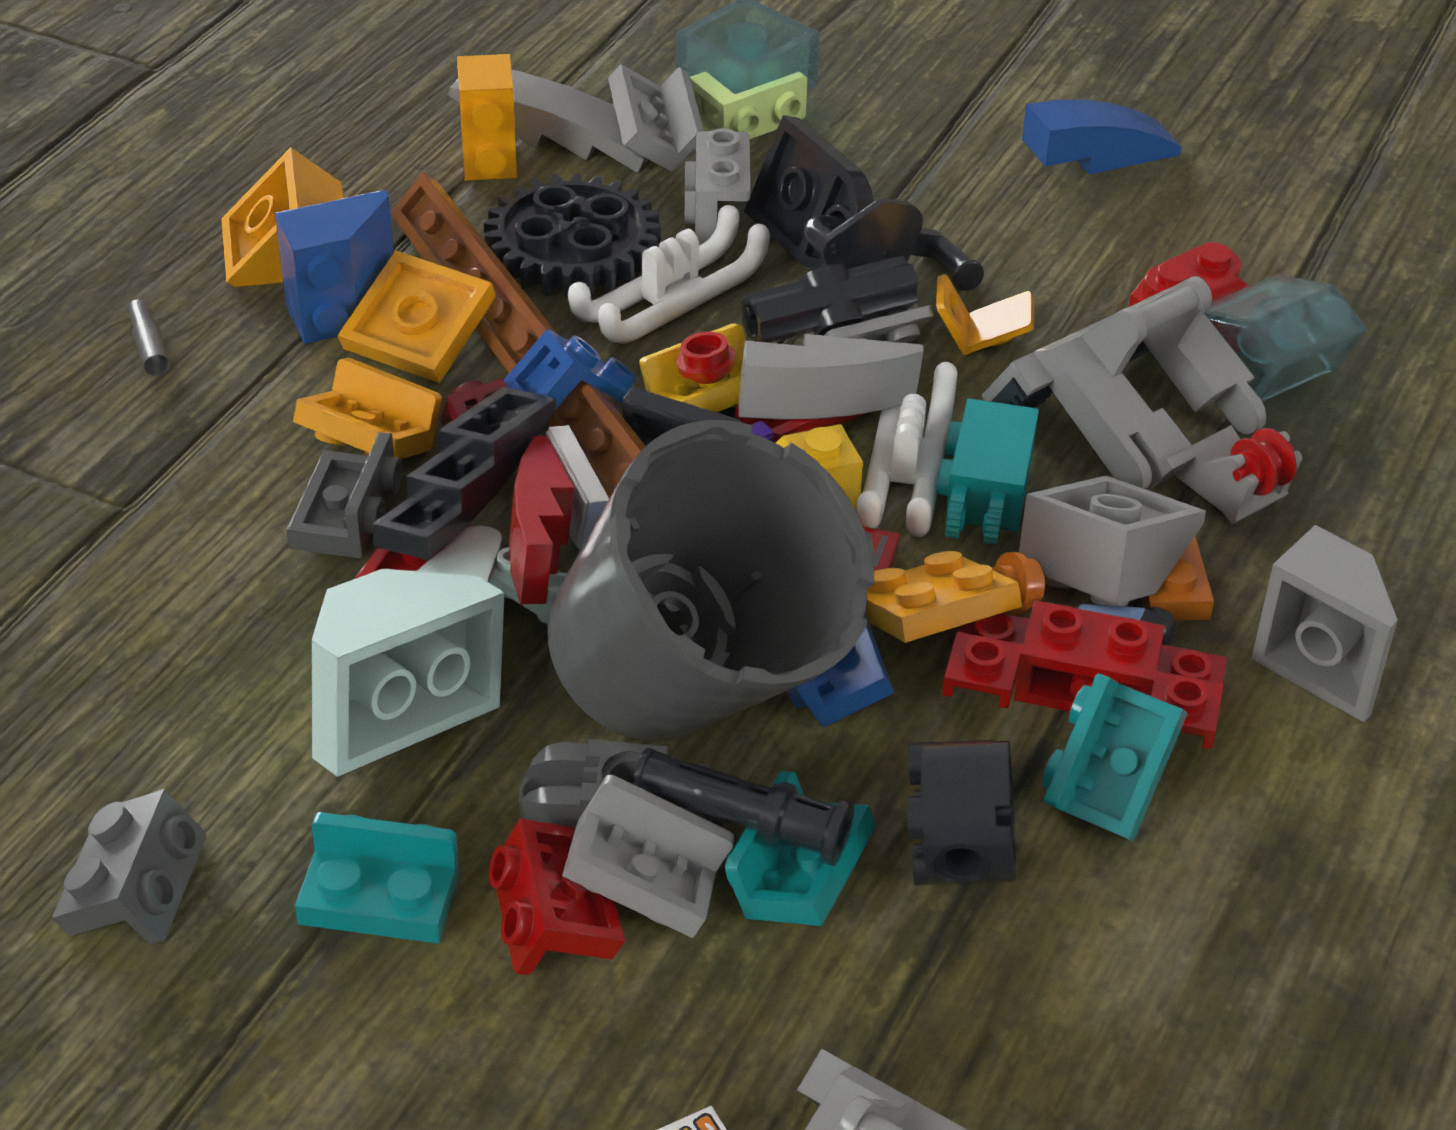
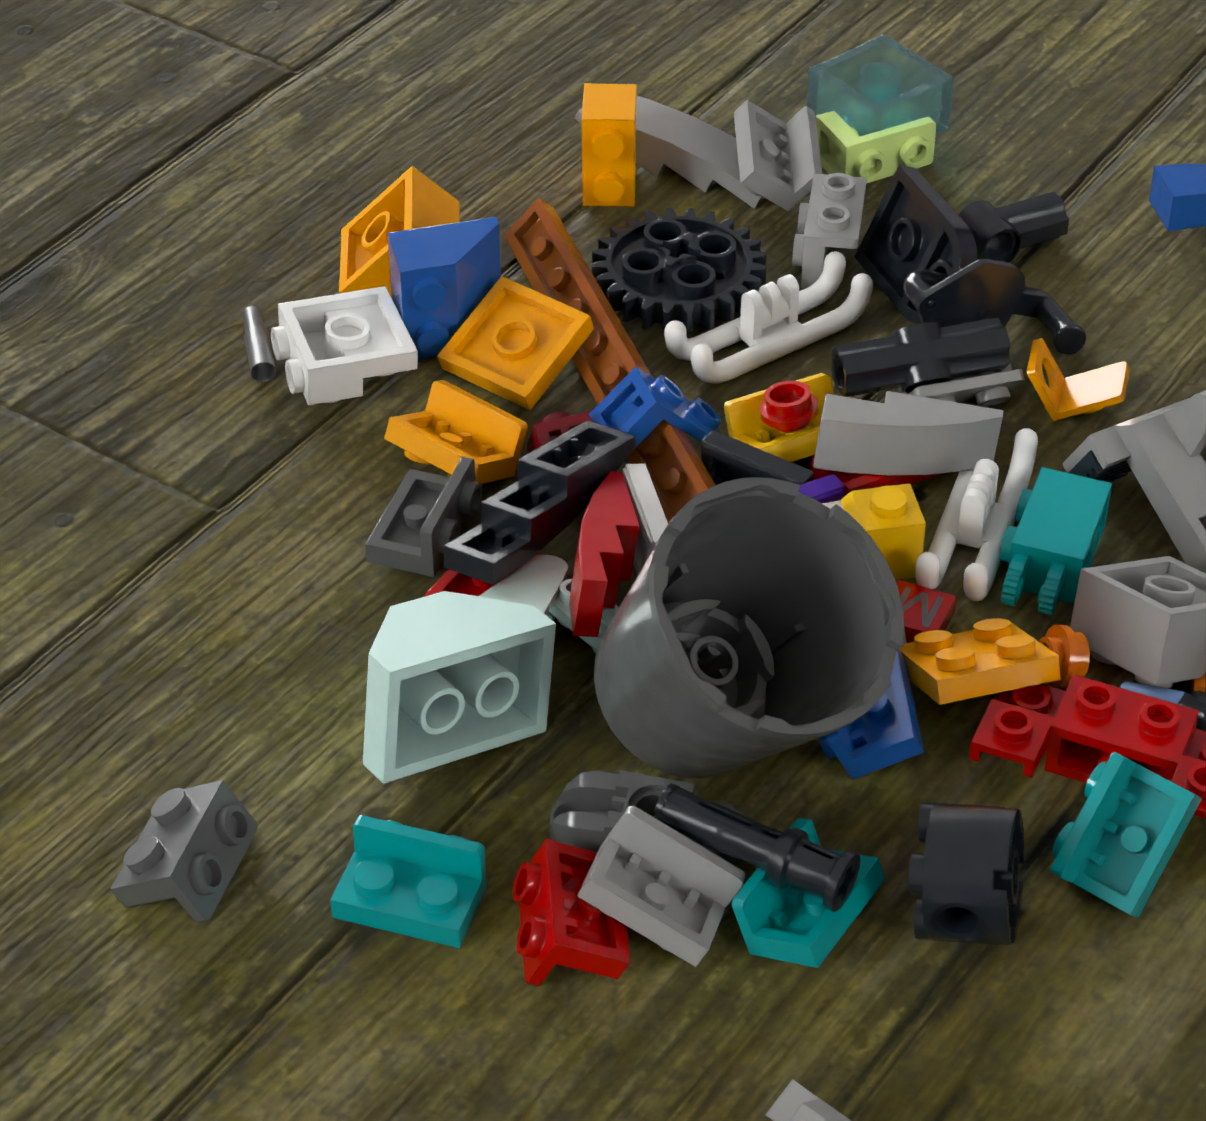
camera: 10 degrees right, 0 degrees up
none -> white plate [271,286,418,406]
none -> black piece [958,191,1069,263]

